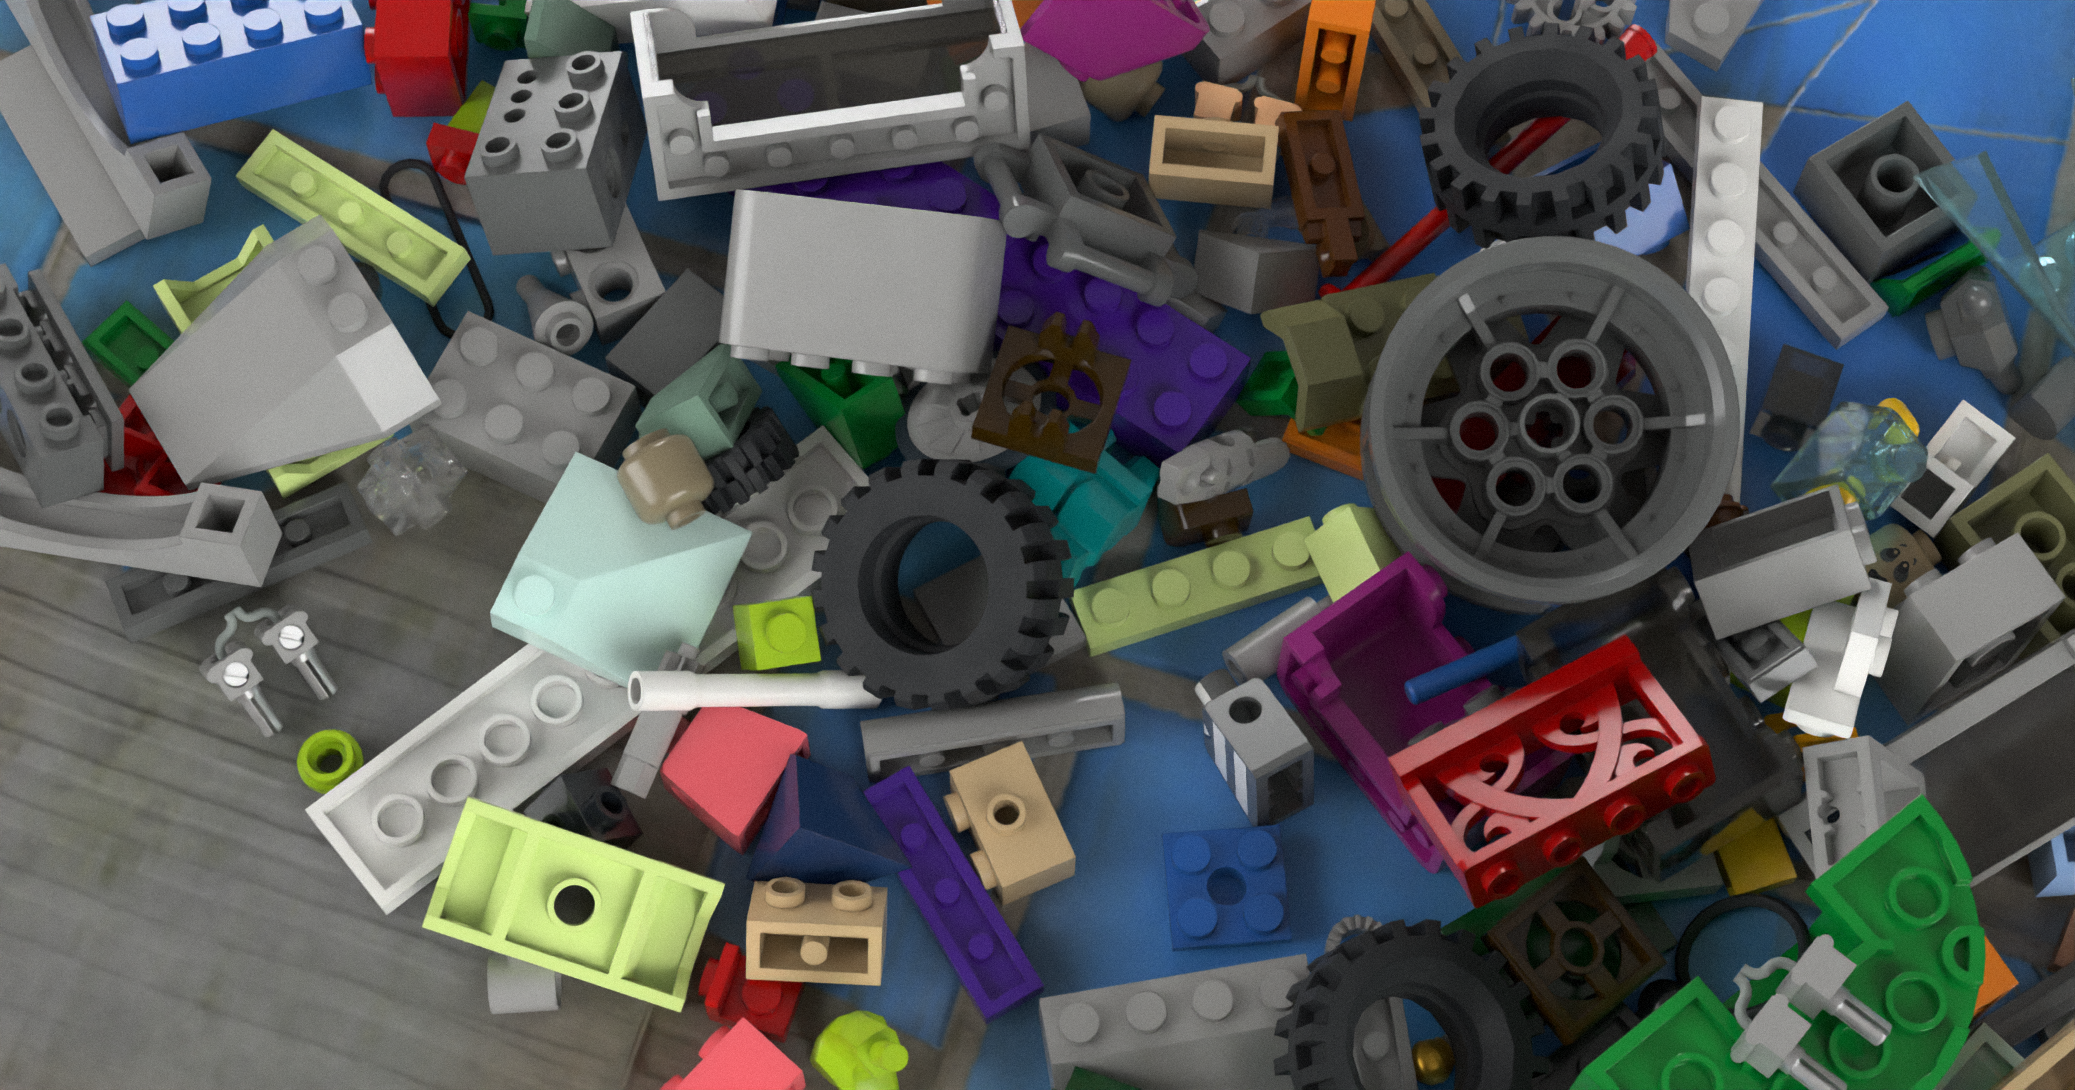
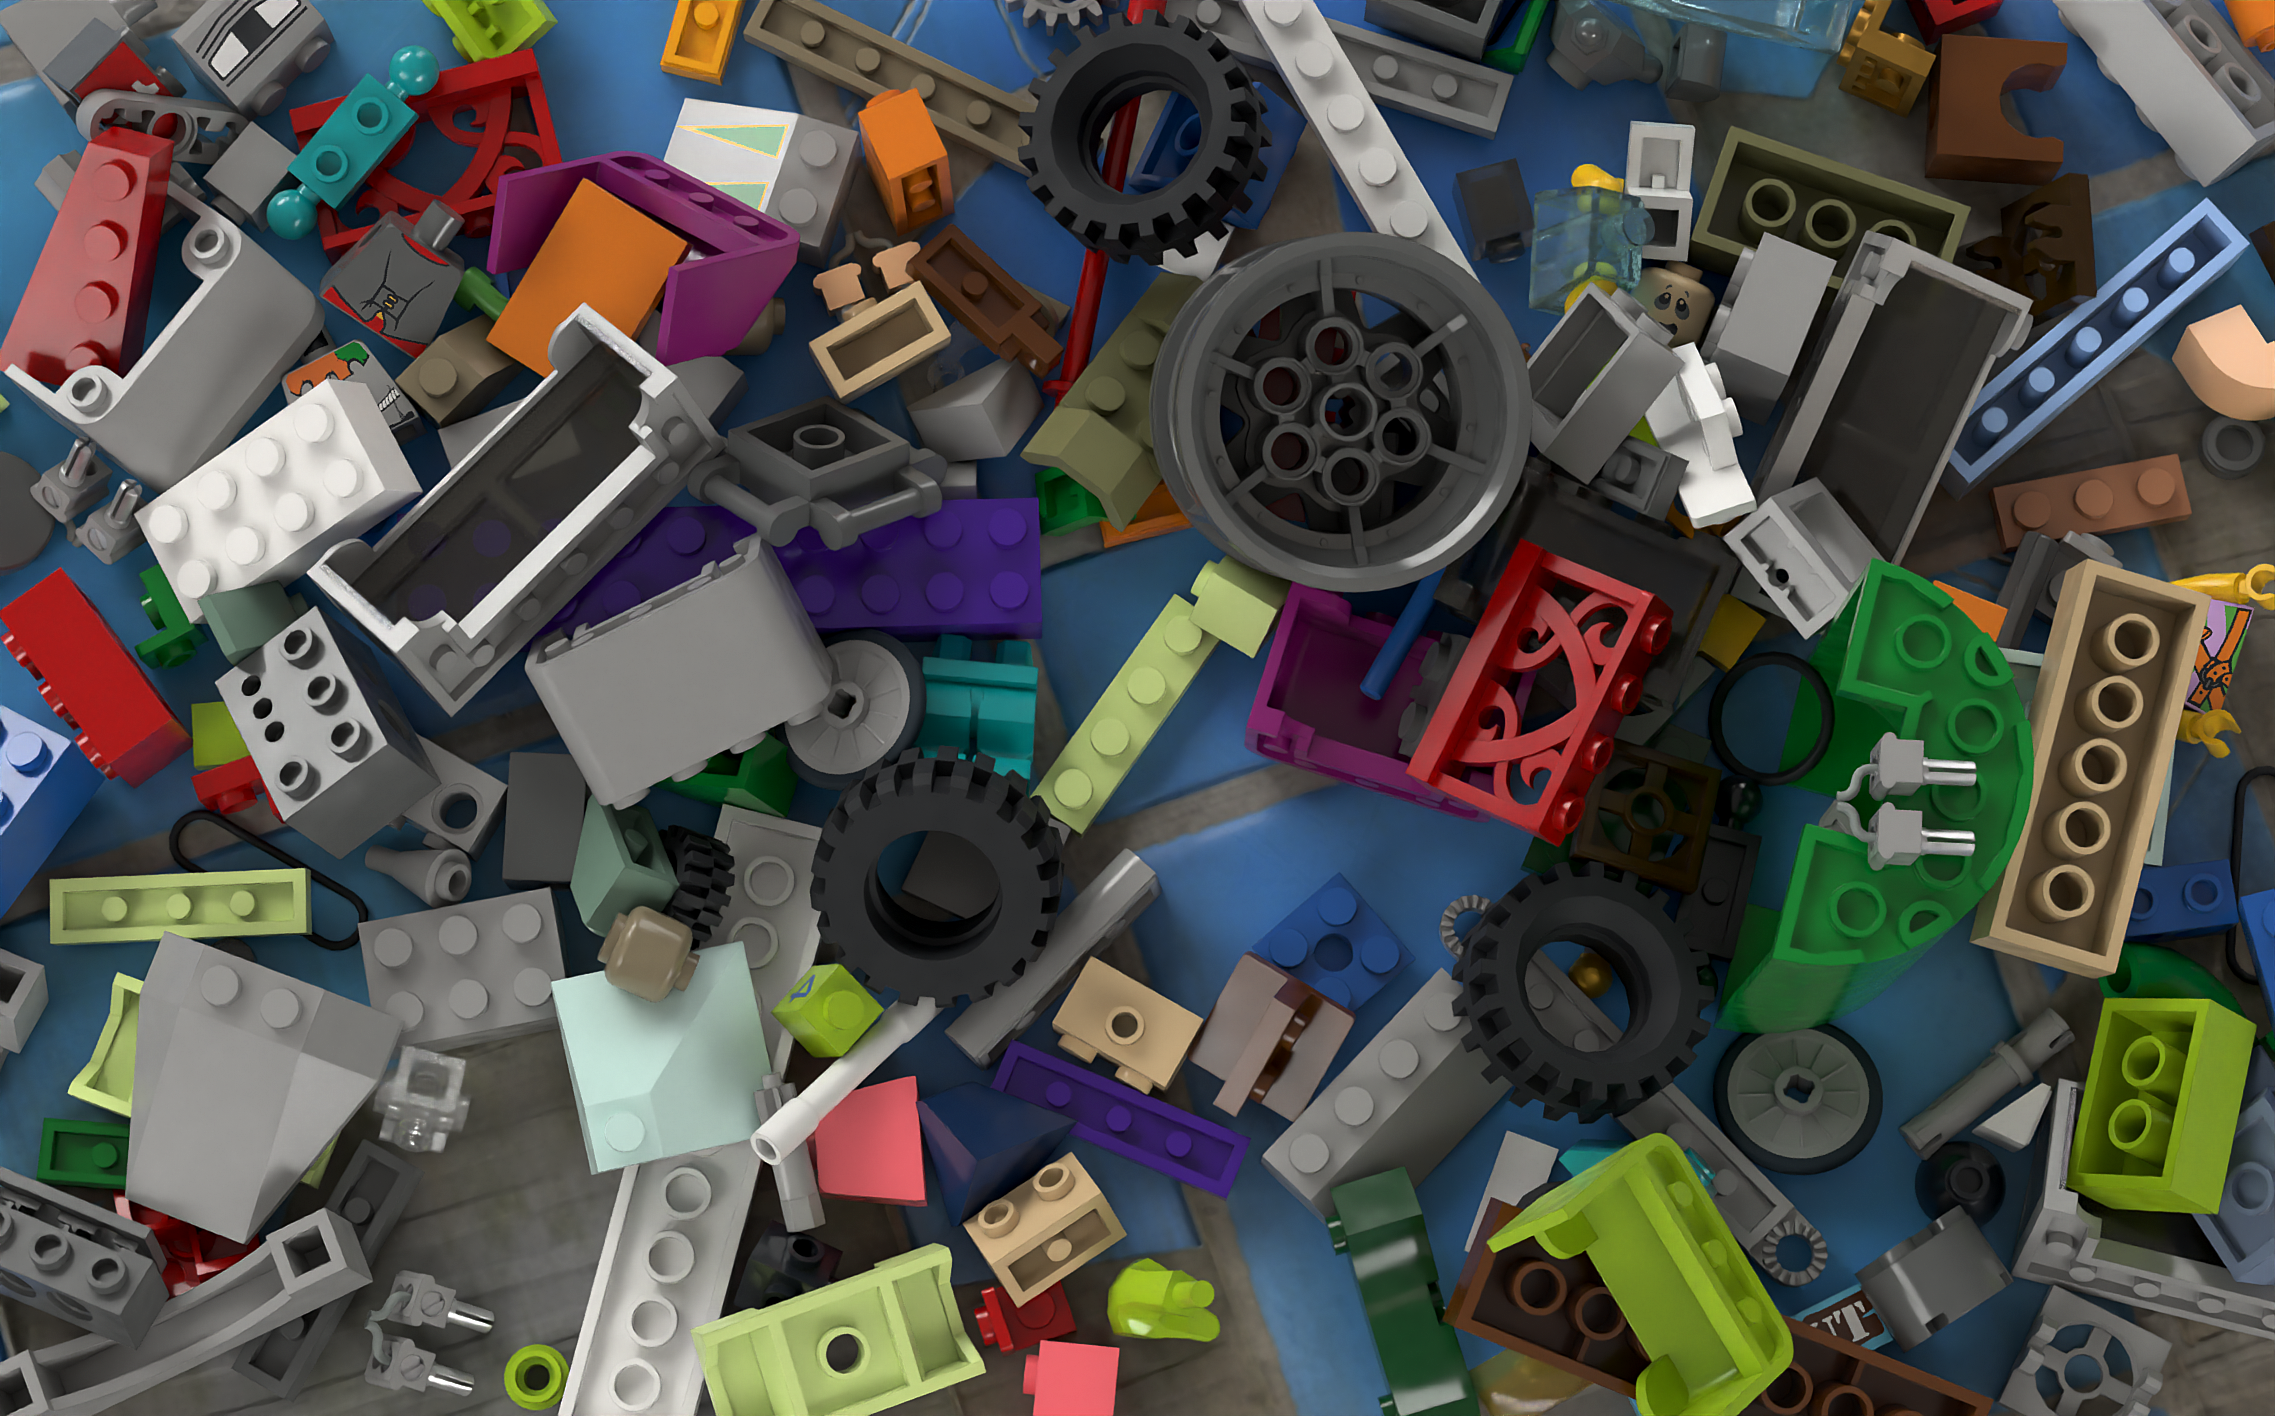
camera: 35 degrees left, 10 degrees up
dark brown piece [971,312,1131,474] -> none
light grey hinge [1157,426,1291,505] -> none
dark brown plate [1157,477,1254,548] -> none
dark grey torso [1195,669,1314,827] -> none
light grey cylinder [1222,595,1333,685] -> none
none -> bracket [1187,951,1357,1122]

